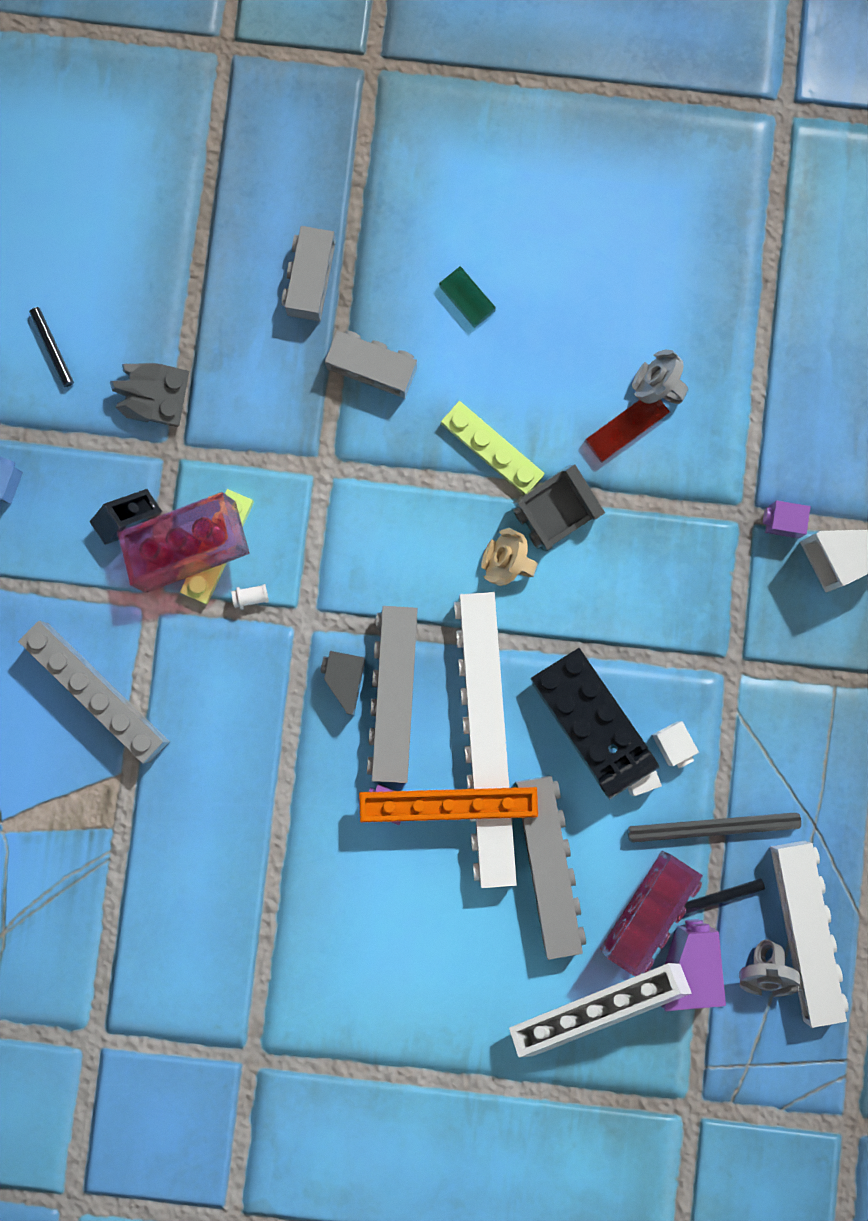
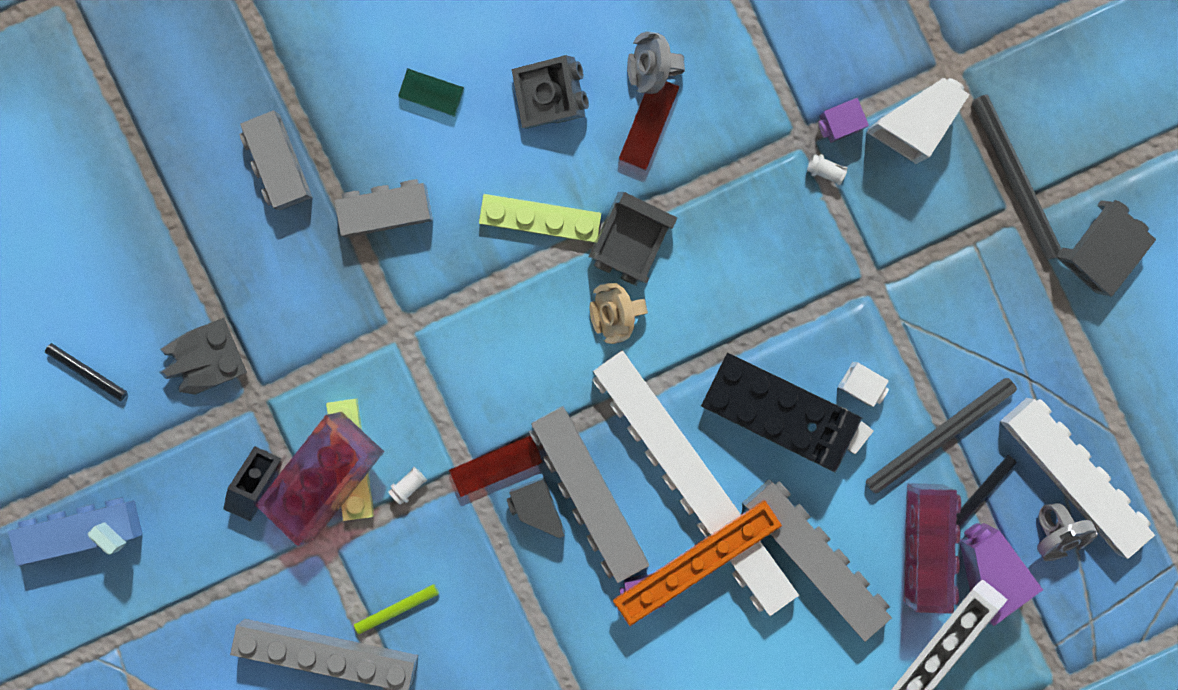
camera: 30 degrees left, 5 degrees up
none -> lime bar [354,584,439,635]
none -> clear red tile [449,435,543,497]
none -> dark grey plate [512,55,589,129]
none -> white pin [807,154,848,185]

